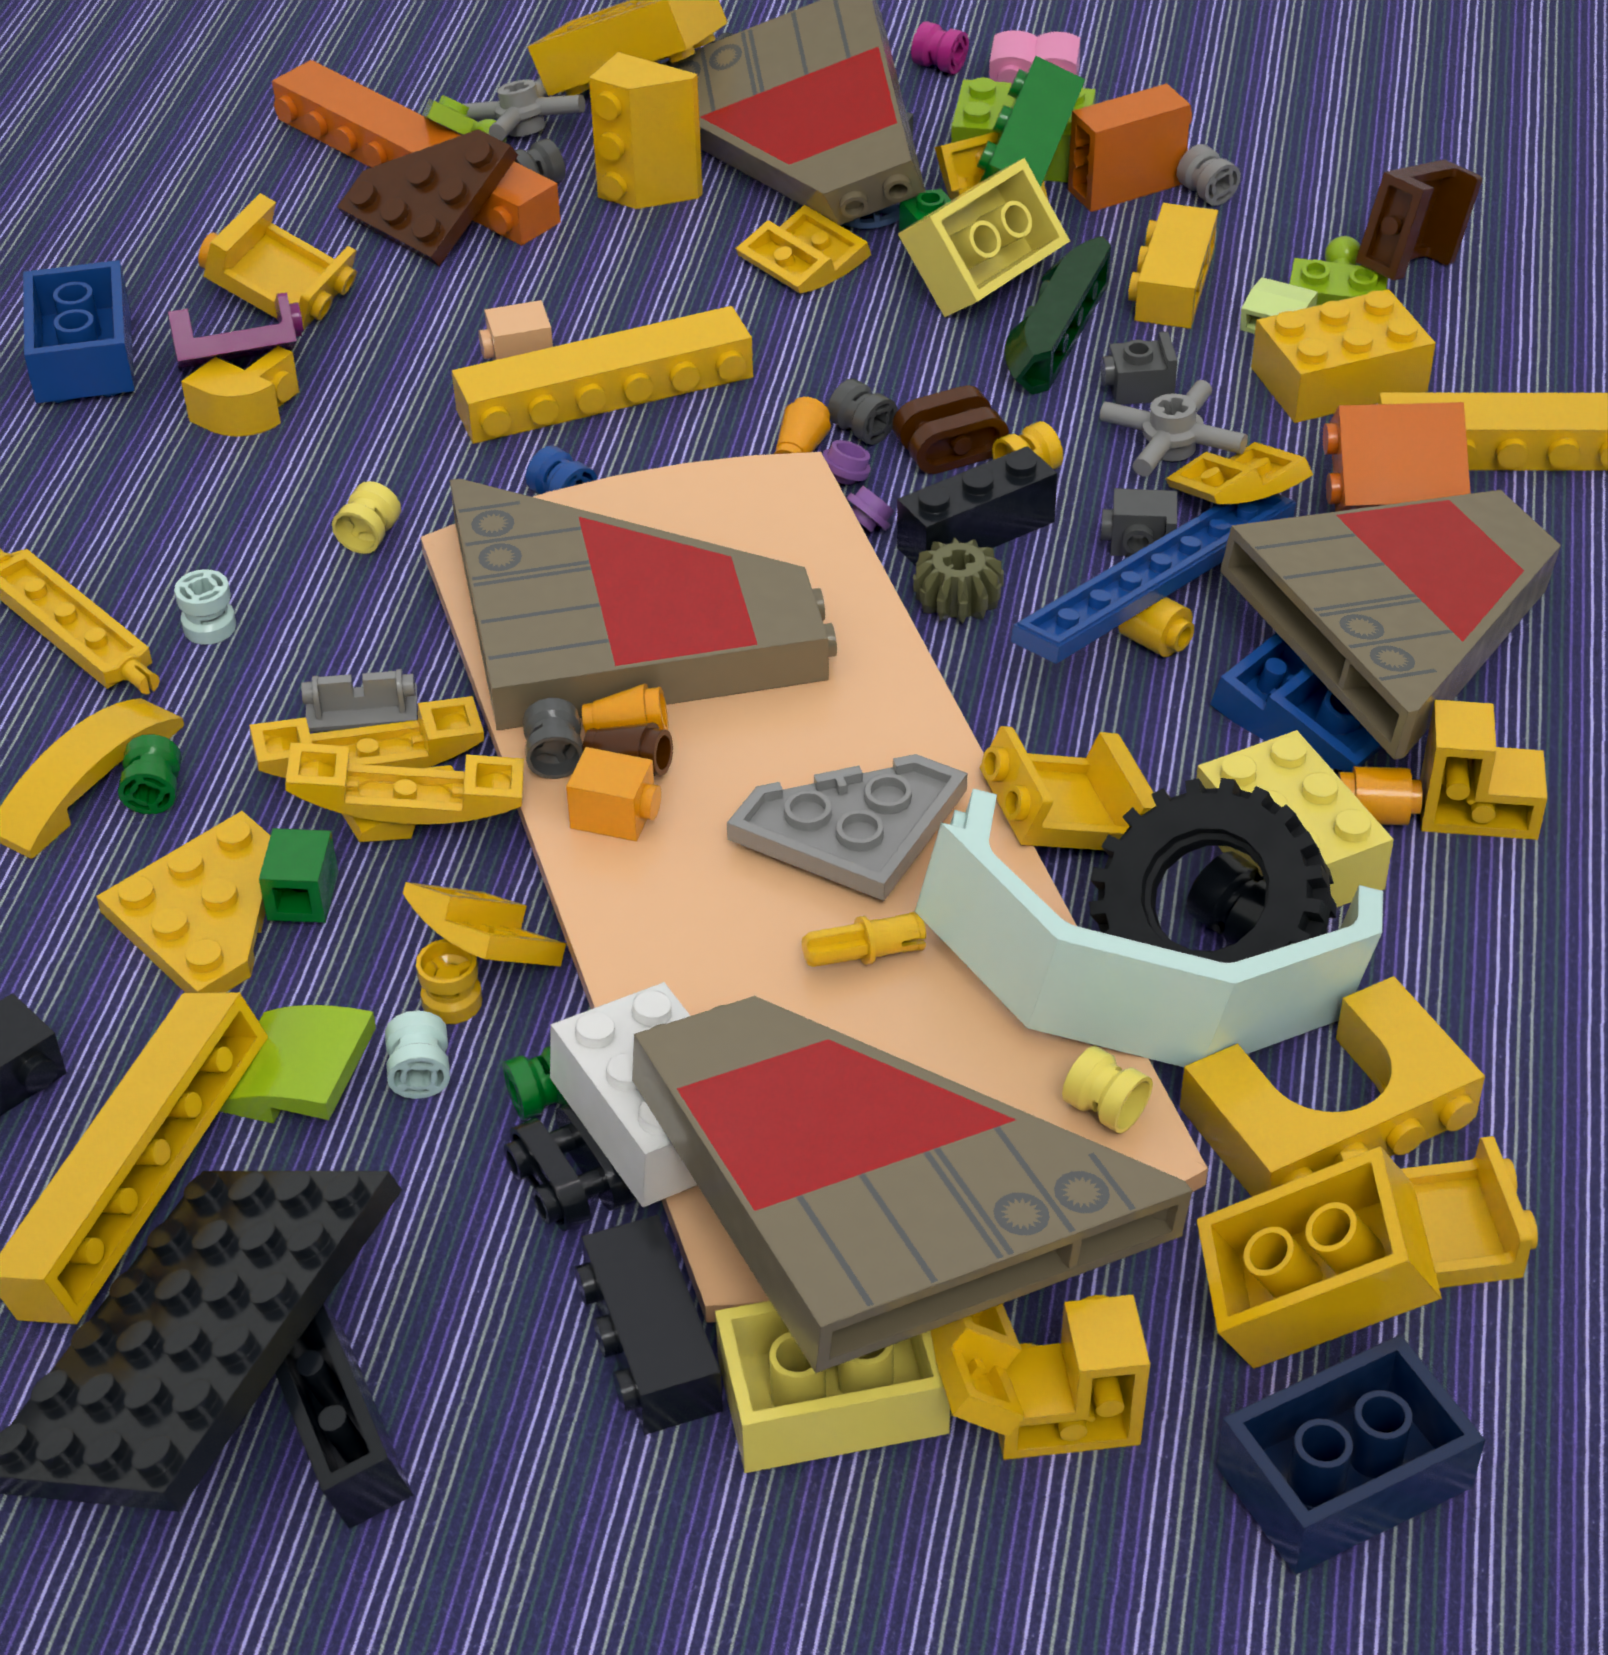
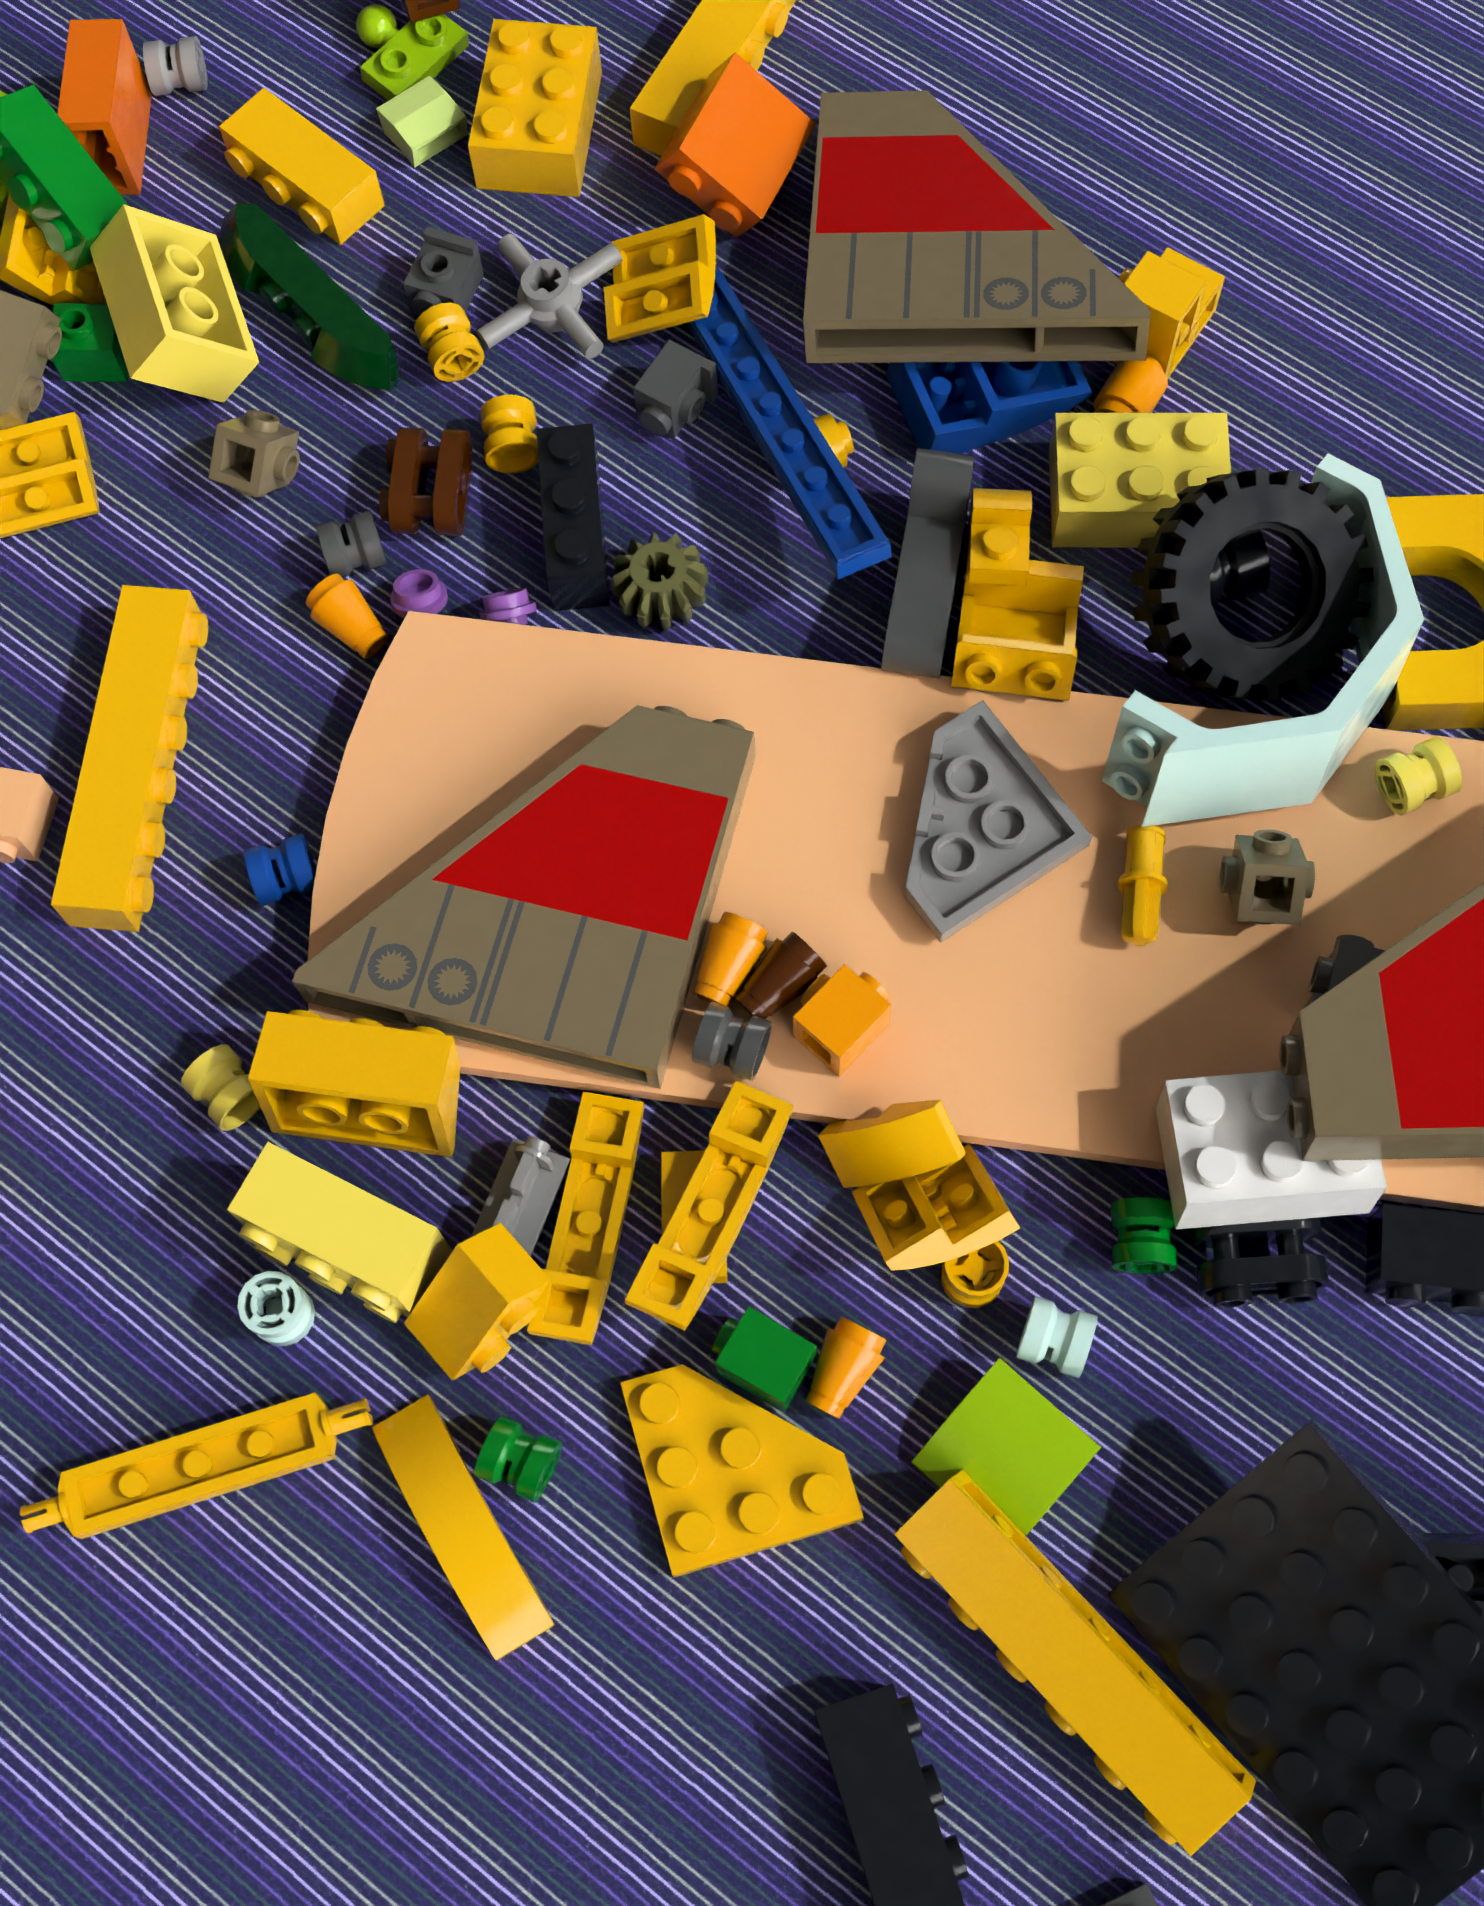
camera: 60 degrees left, 25 degrees up
none -> dark tan brick [208,410,300,497]
none -> light yellow brick [227,1142,453,1323]
none -> yellow slope [248,1010,461,1158]
none -> yellow brick [404,1223,551,1381]
none -> yellow wheel [414,302,485,382]
none -> light orange cone [805,1316,887,1419]
none -> yellow slope [818,1099,966,1188]
none -> dark grey beam [881,448,975,679]
none -> yellow brick [966,488,1032,586]
none -> dark tan brick [1220,829,1315,925]

